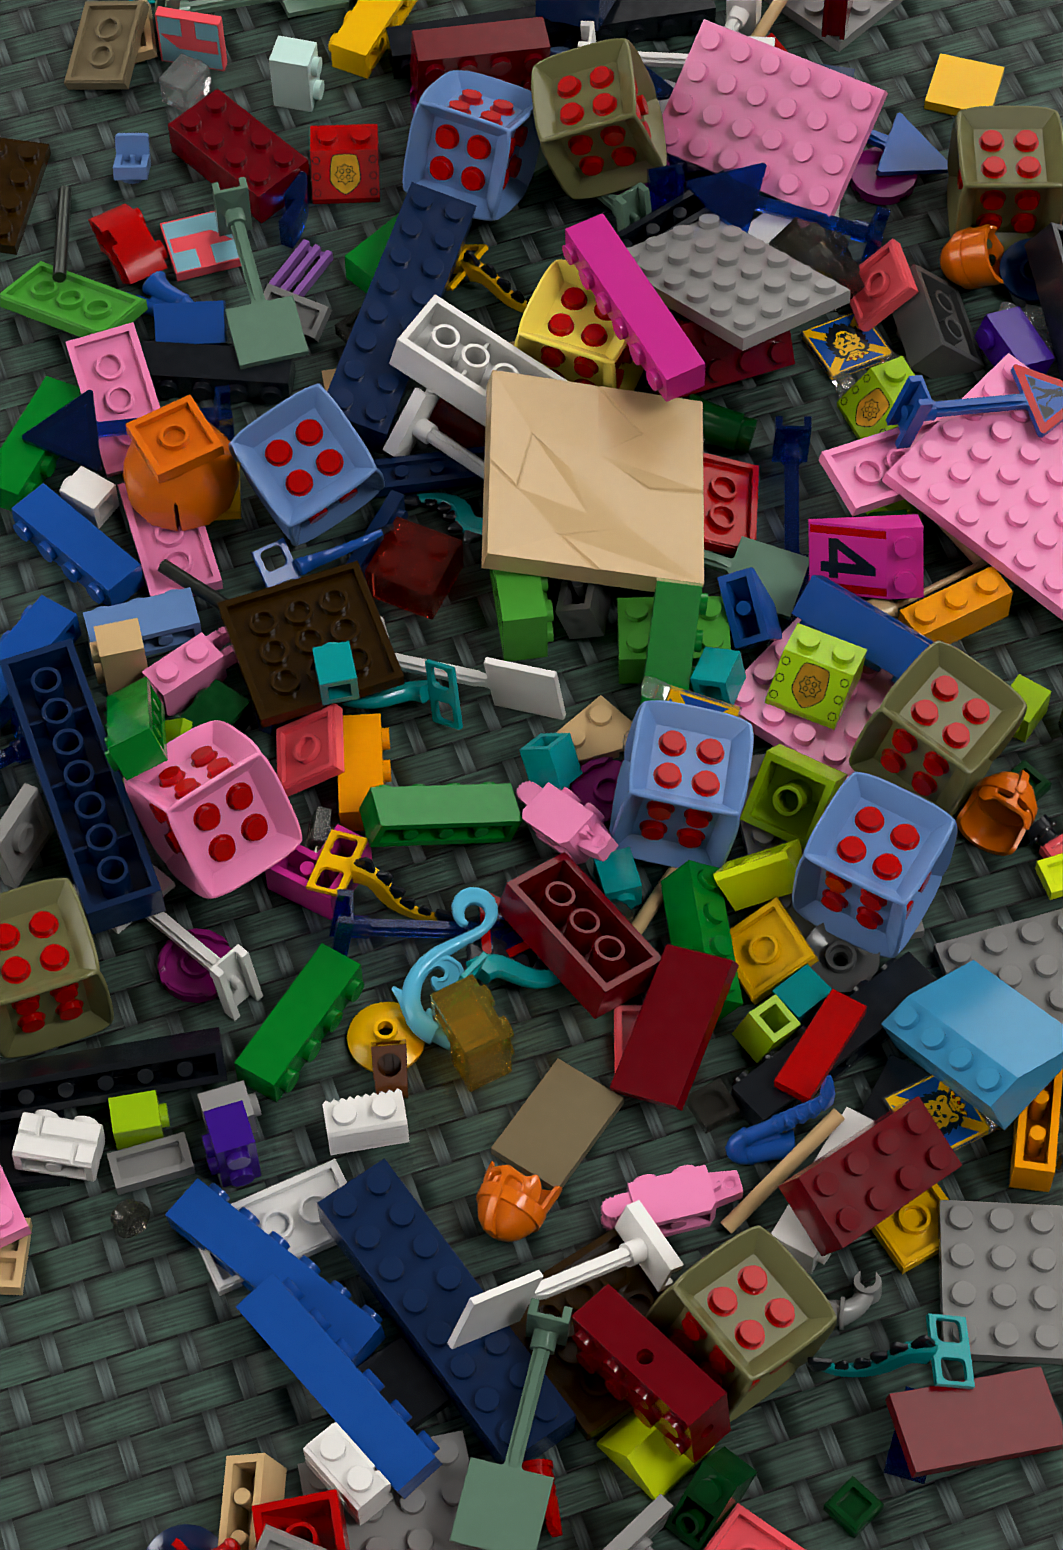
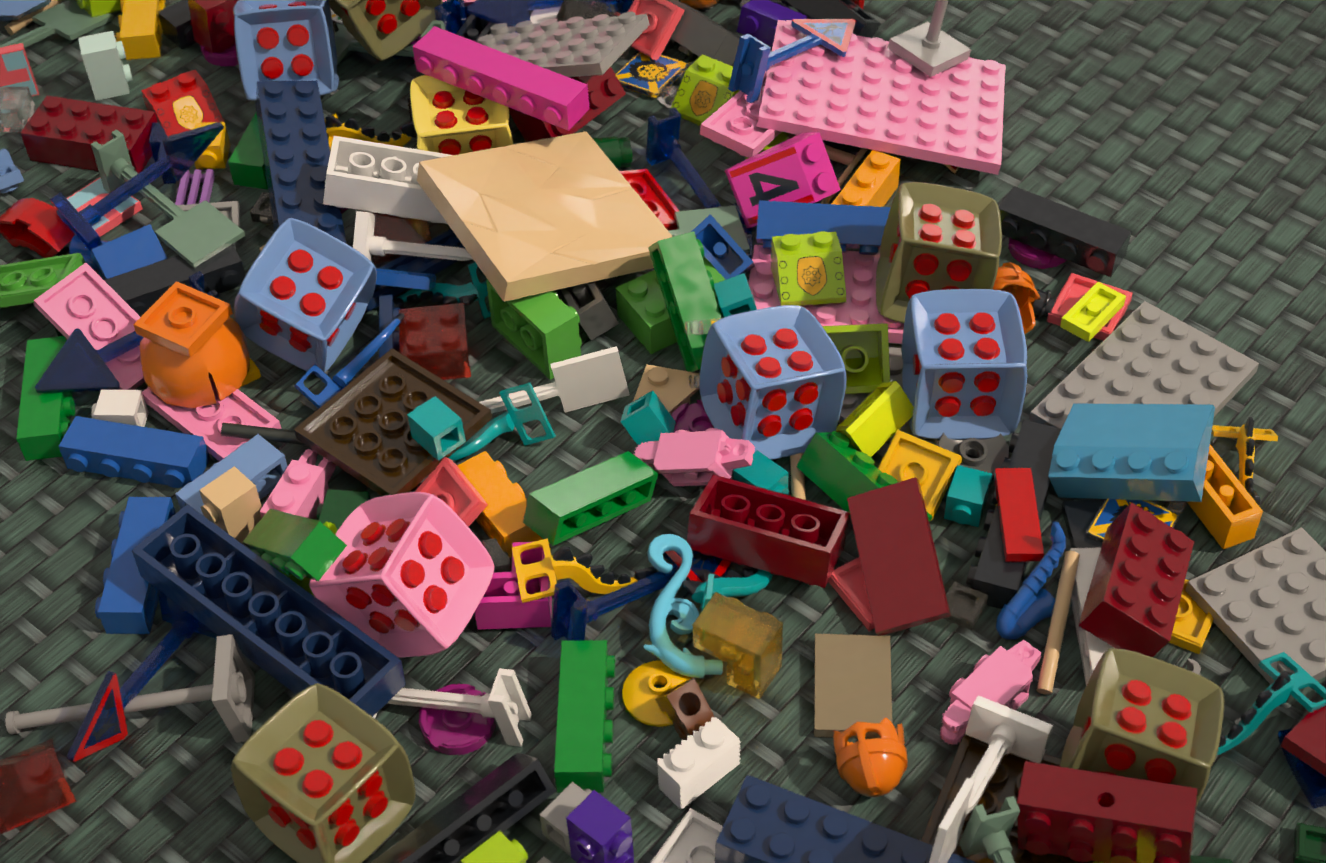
camera: 30 degrees left, 10 degrees down
lime brick [732,994,801,1064] -> none
none -> clear blue piece [50,122,224,252]
none -> yellow brick [190,122,230,169]
none -> blue tile [376,268,436,290]

